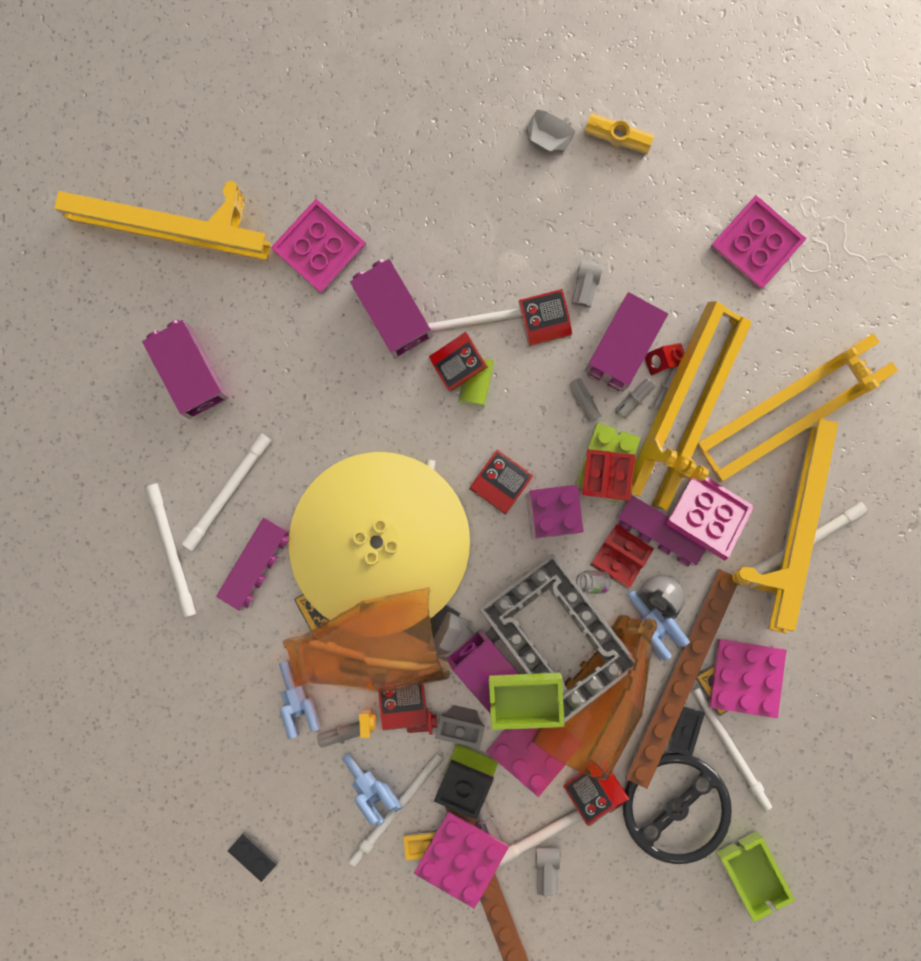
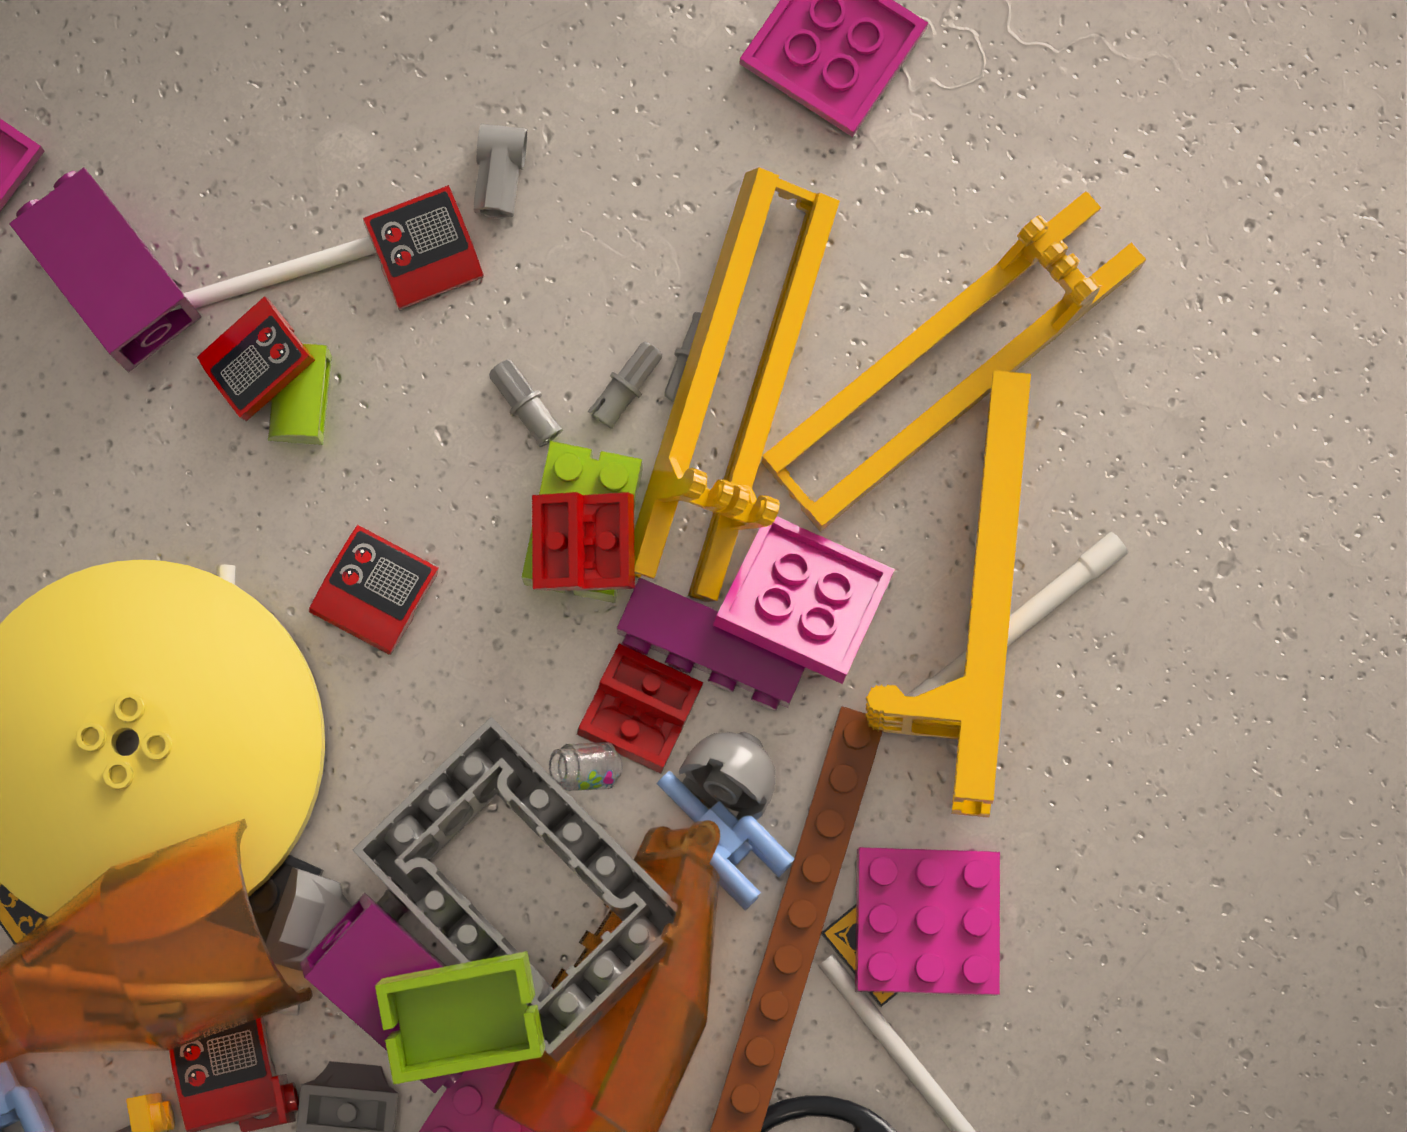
camera: 10 degrees left, 5 degrees down
magenta brick [526,485,584,539] -> none
magenta brick [584,292,669,393] -> none
red bracket [645,343,685,375] -> none
black plate [669,706,705,756] -> none

